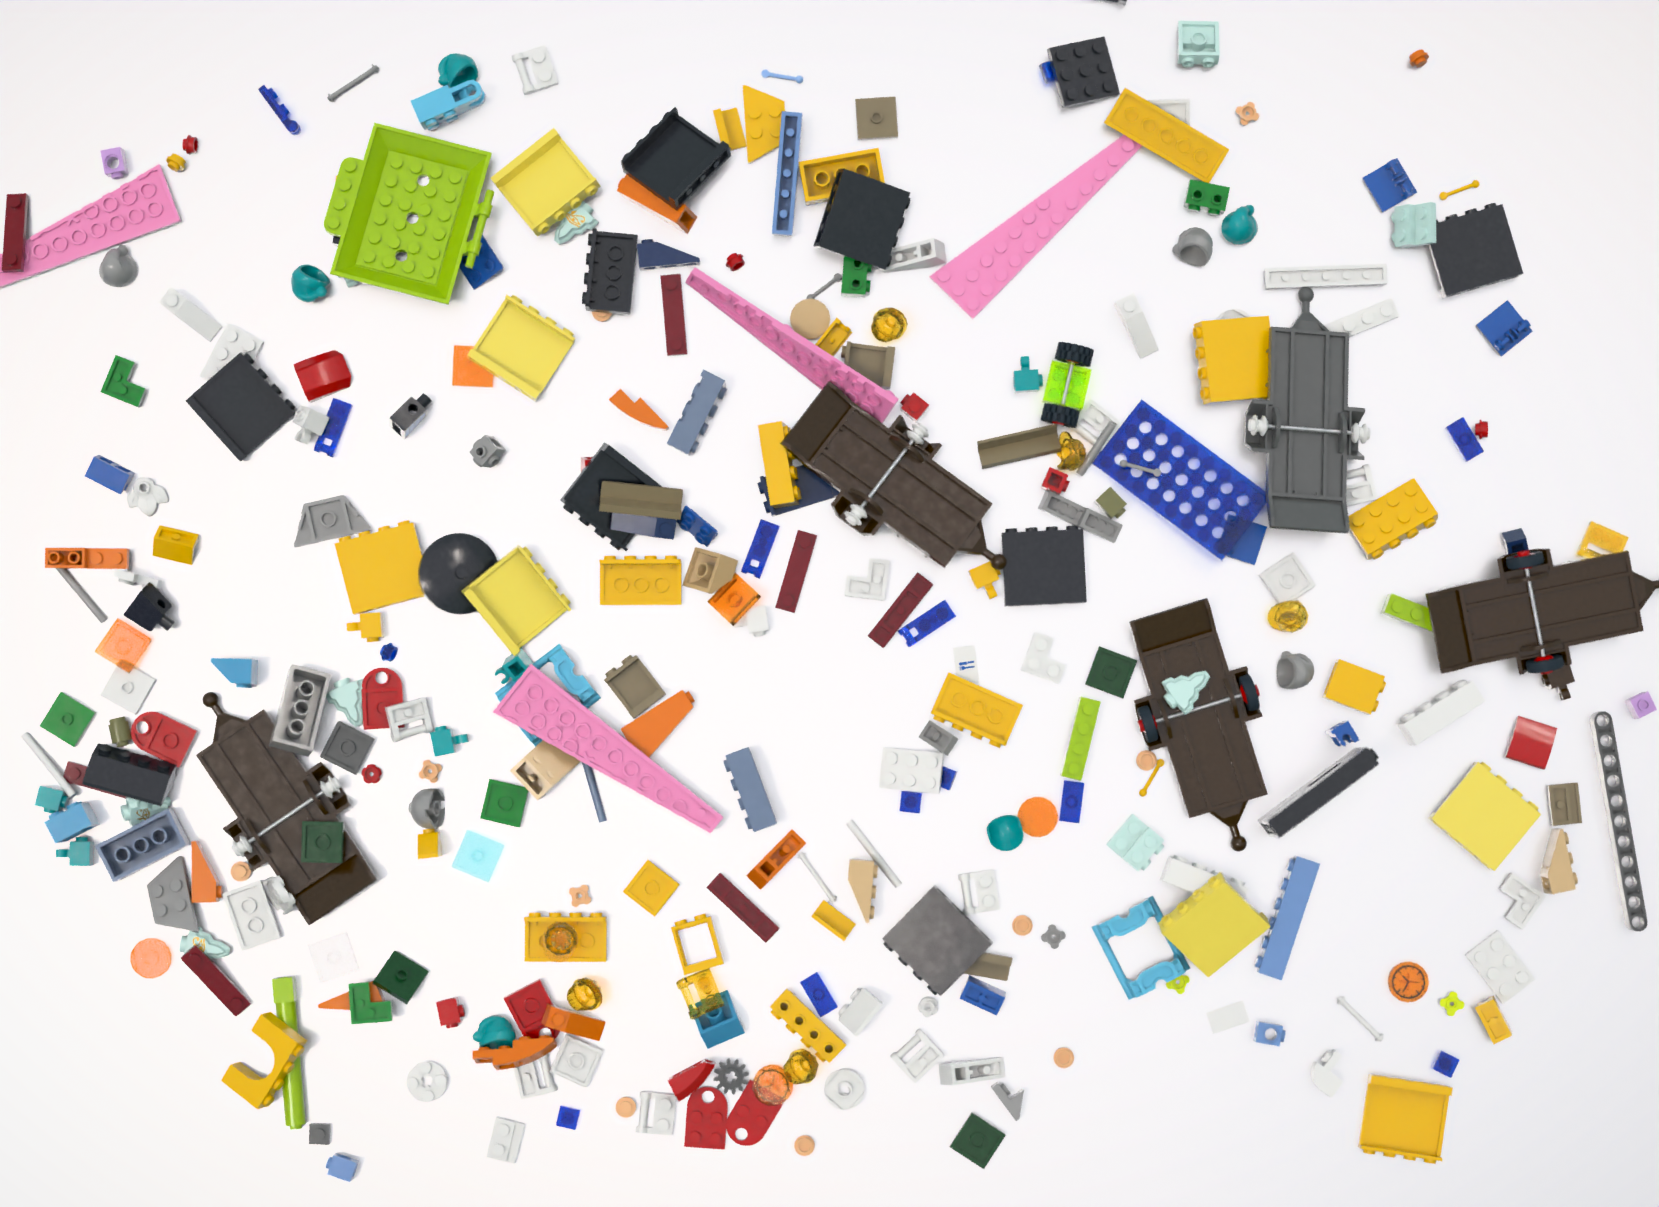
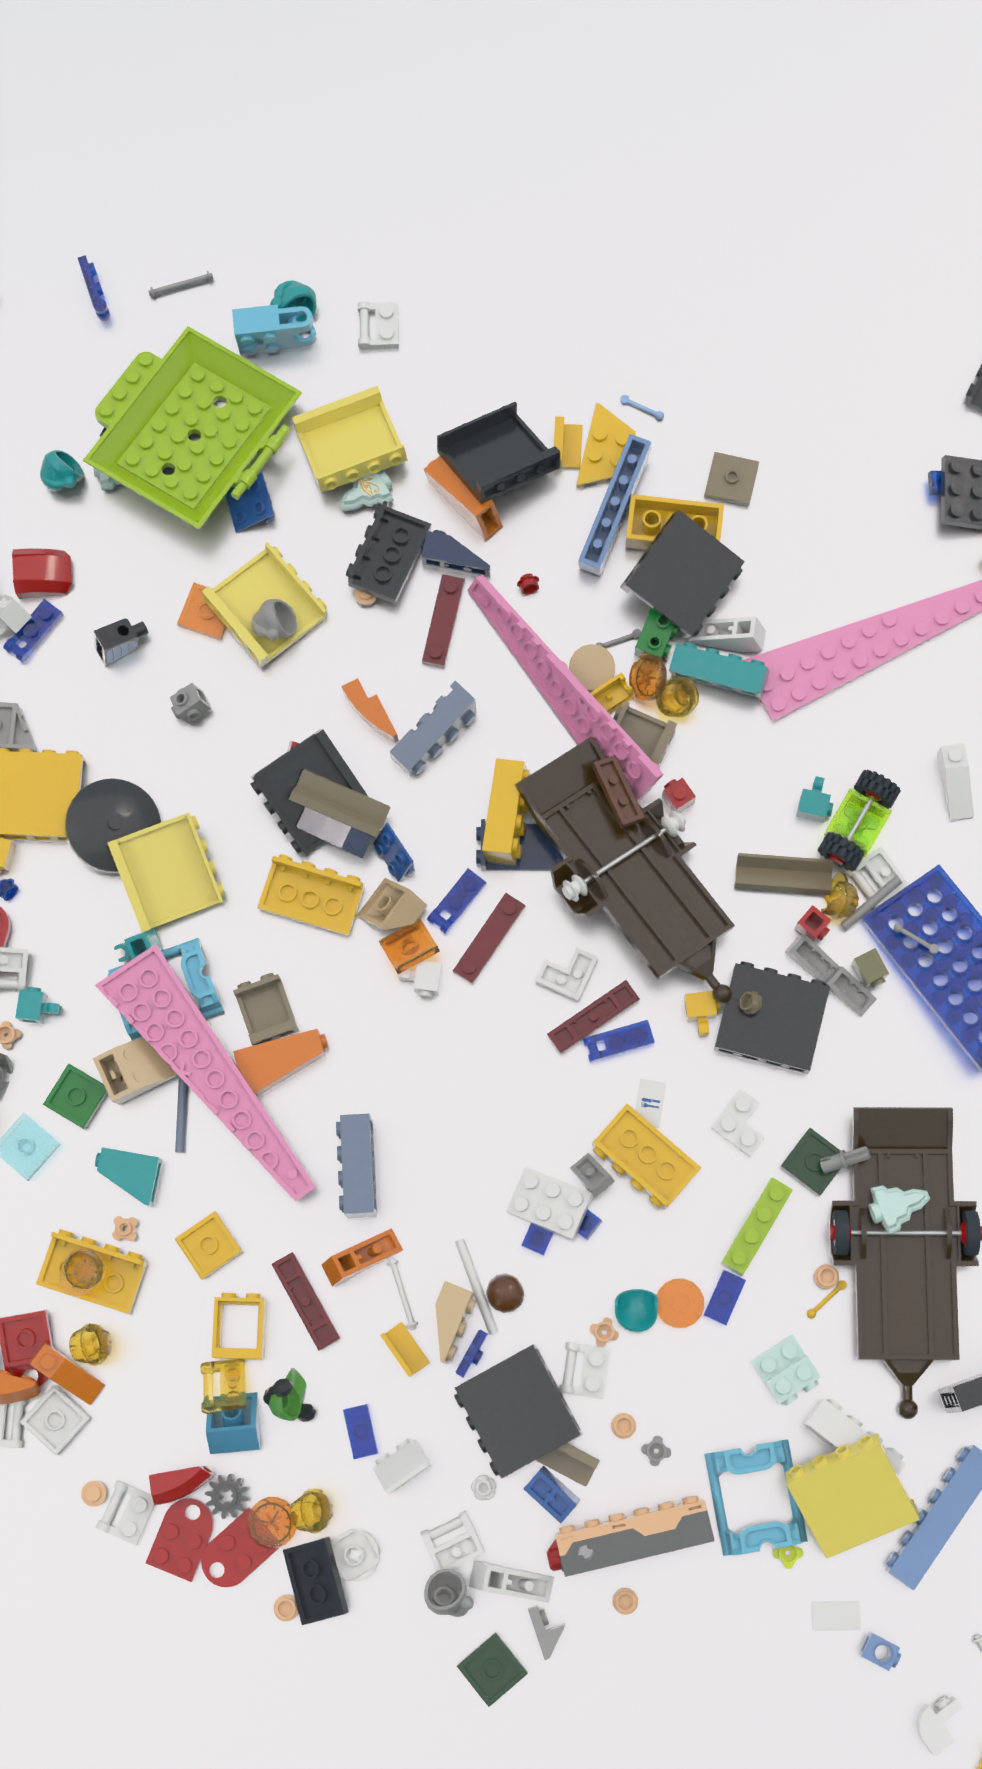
camera: 25 degrees right, 10 degrees down
clear blue plate [555,1105,580,1130] -> none
yellow brick [770,988,846,1063] -> none
none -> teal slope [95,1147,163,1208]
none -> light grey piece [252,599,297,641]
none -> bright green cap [263,1368,316,1422]
none -> black plate [283,1537,349,1625]
none -> light grey piece [424,1568,474,1617]
none -> clear blue plate [455,1329,488,1378]
none -> reddish brown hair [486,1273,525,1313]
none -> piece [546,1495,715,1577]
none -> light nougat plate [590,1317,619,1347]
none -> reddish brown plate [592,755,645,828]
none -> clear orange tile [629,653,667,701]
none -> teal brick [668,642,769,698]
none -> dark tan plate [739,991,762,1014]
none -> light grey axle [820,1146,871,1174]

